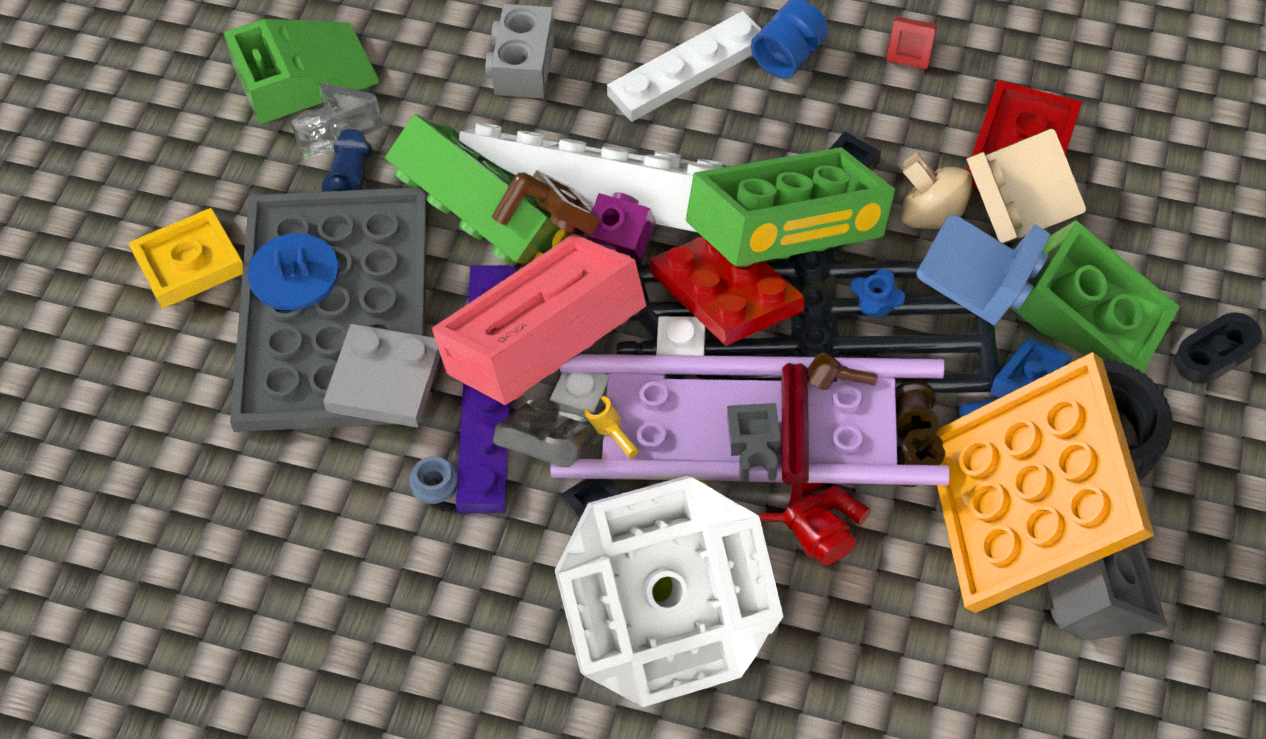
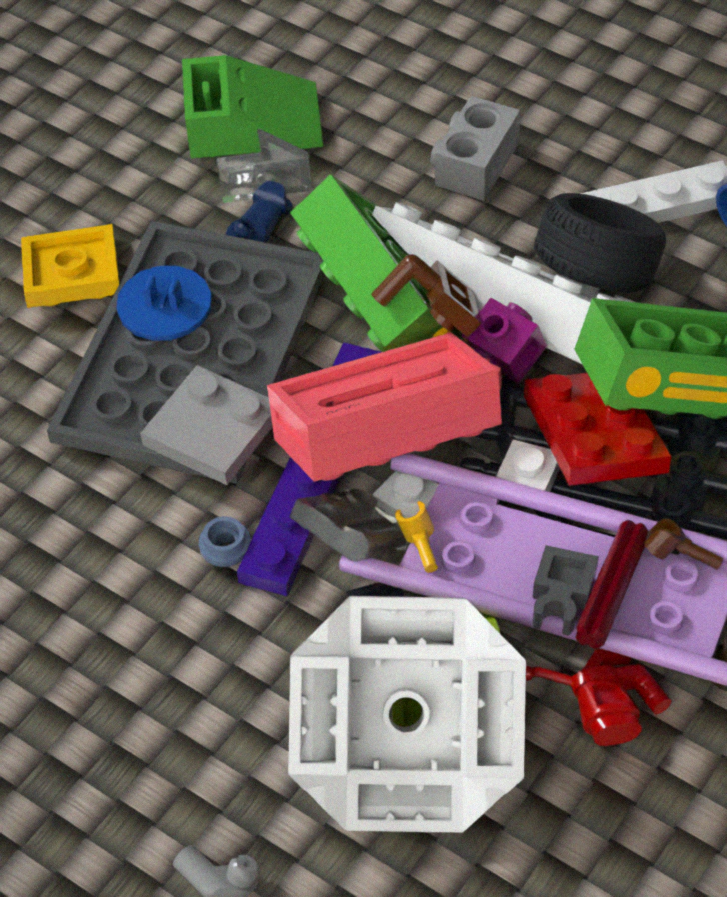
camera: 20 degrees right, 5 degrees down
none -> black tyre [534,193,667,293]

